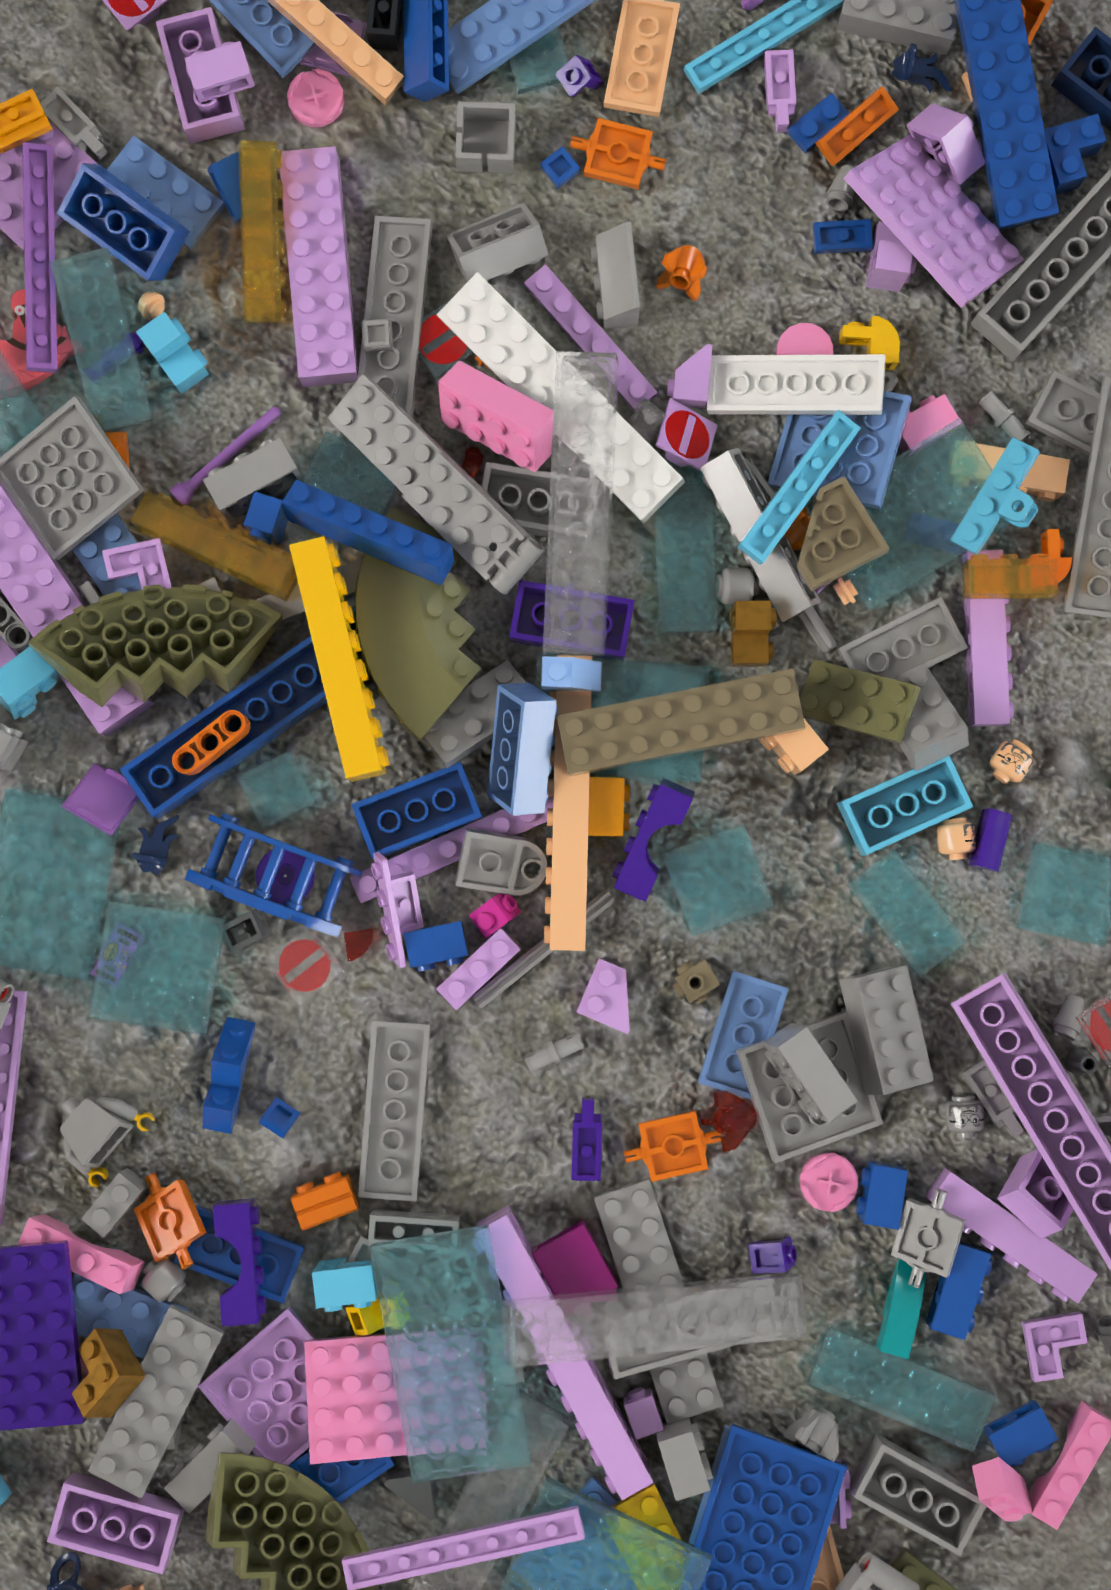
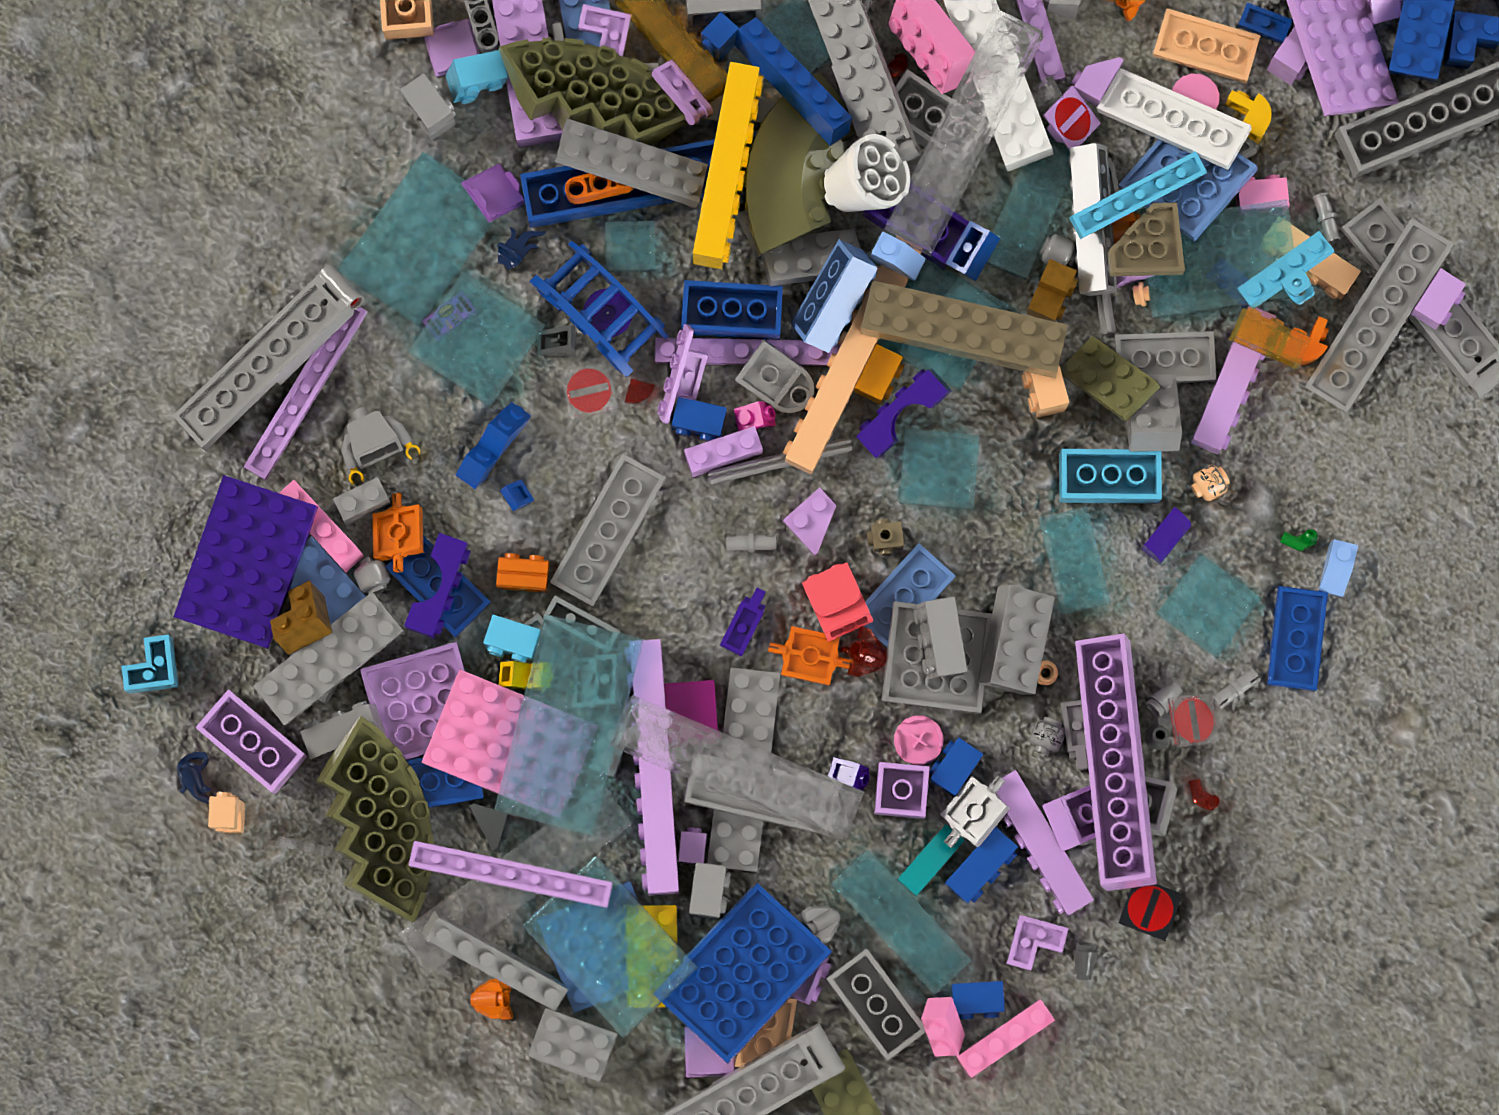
camera: 20 degrees right, 5 degrees down
light nougat head [936,818,977,860] -> none
none -> light grey plate [555,118,708,208]
none -> lavender plate [651,60,713,125]
none -> coral brick [802,562,874,642]
none -> white cone [824,134,910,212]
none -> lavender brick [874,762,929,819]
none -> blue brick [945,220,1000,281]
none -> light nougat plate [1037,660,1058,686]
none -> light nougat plate [1153,9,1261,83]

